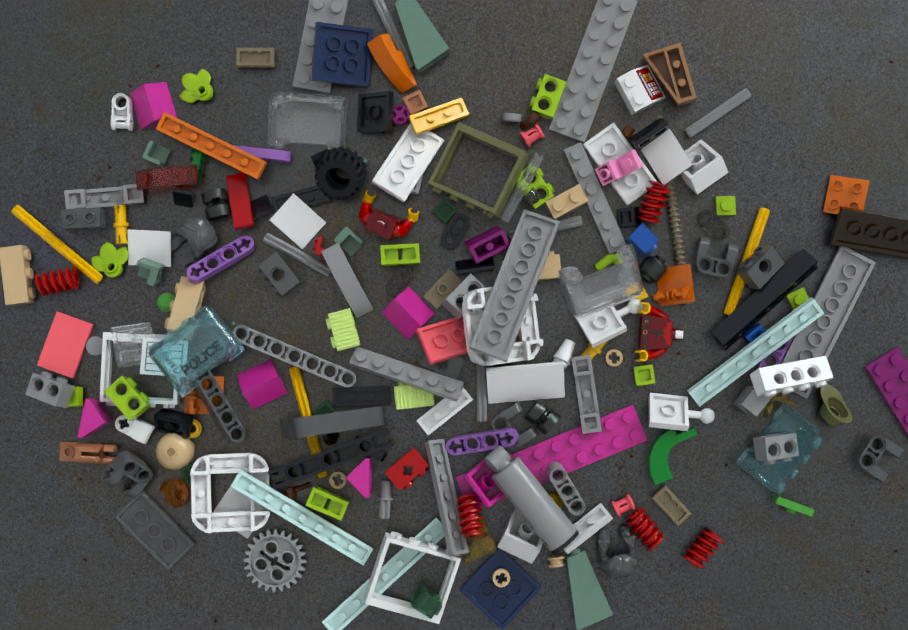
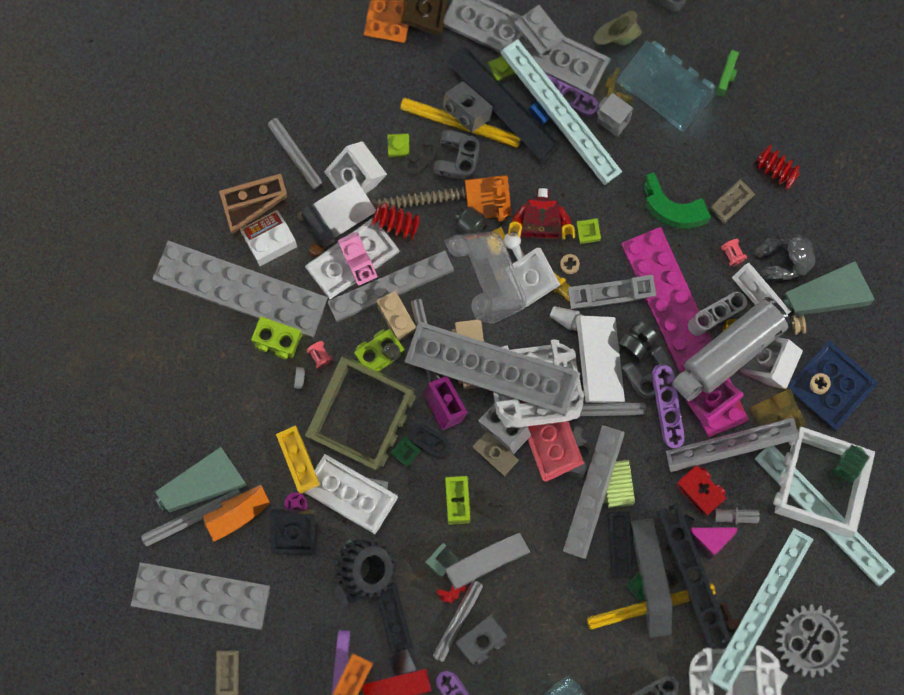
camera: 90 degrees left, 10 degrees down
light grey beam [232,325,357,388] -> none
dark pink slope [237,359,288,410] -> none
clear windscreen [268,92,349,150] -> none
white sticker [270,193,326,249] -> none
lime brick [305,485,351,520] -> none
dark blue plate [312,22,373,87] -> none
yellowish green brick [326,308,361,351] -> none
tan bush [329,471,347,489] -> none
torso [358,190,419,240] -> none
dark pink slope [382,286,436,340] -> none
nougat plate [403,90,428,115] -> none
white plate [416,387,473,435] -> none
black slope [455,256,495,276] -> none
red piece [457,495,485,538] -> none
clear axle [500,152,544,223] -> none
reddish brown tile [519,112,539,131] -> none
lime arm [595,253,624,272] -> none
black slope [617,207,641,228] -> none
red piece [624,508,664,552] -> none
blue brick [625,223,659,256] -> none
white plate [648,393,715,431] -> none
white brick [750,356,833,398] -> none
light grey brick [753,433,799,464] -> none
none -> light grey plate [514,5,564,56]

